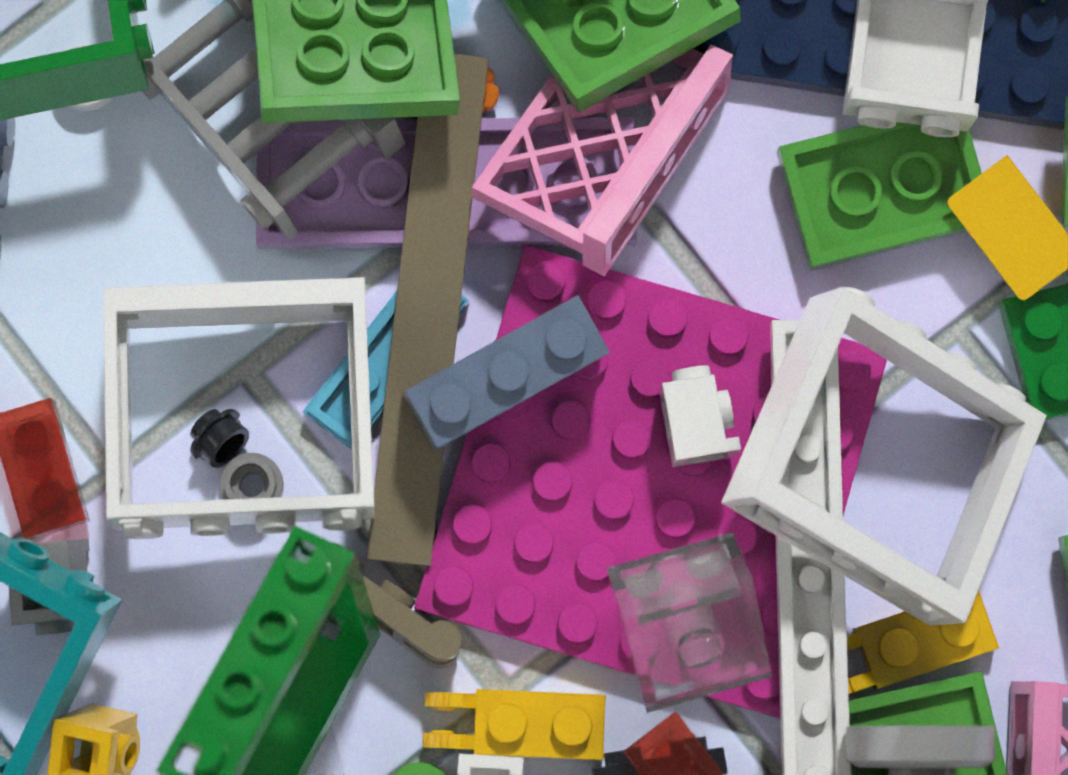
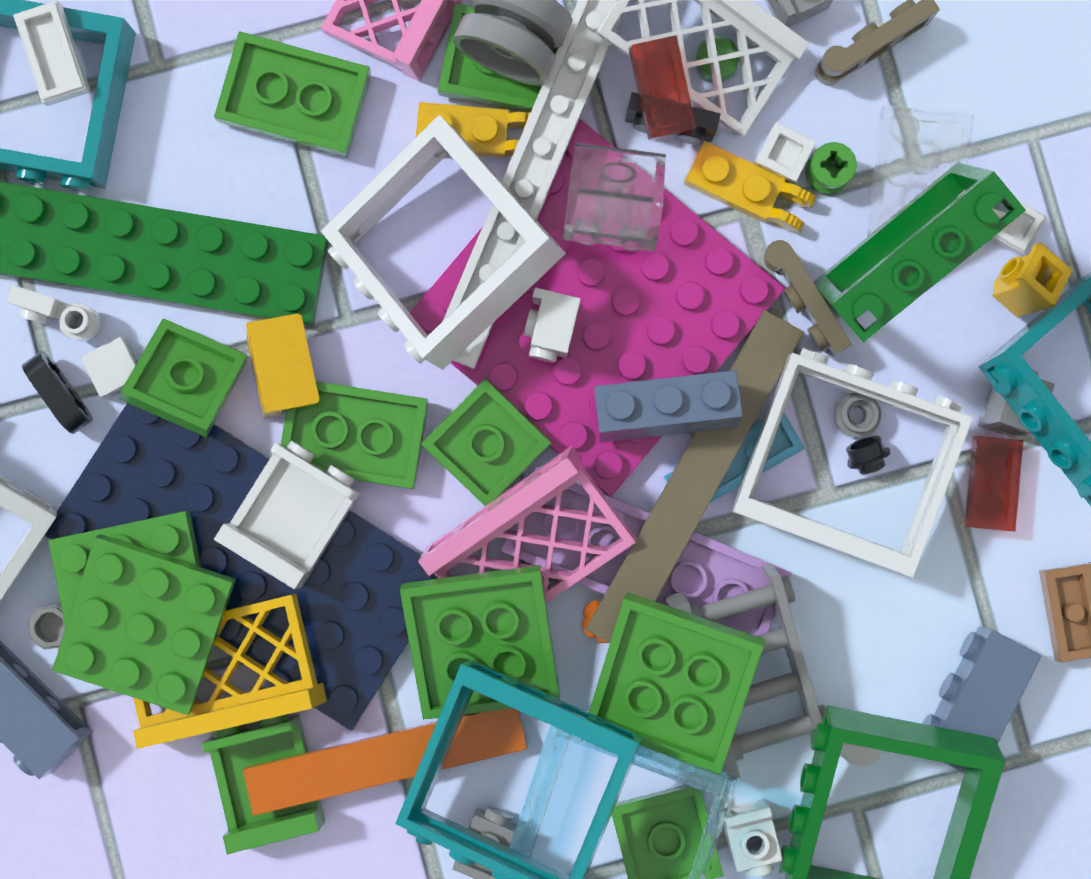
camera: 160 degrees left, 5 degrees up
none -> bright green plate [421,377,551,506]

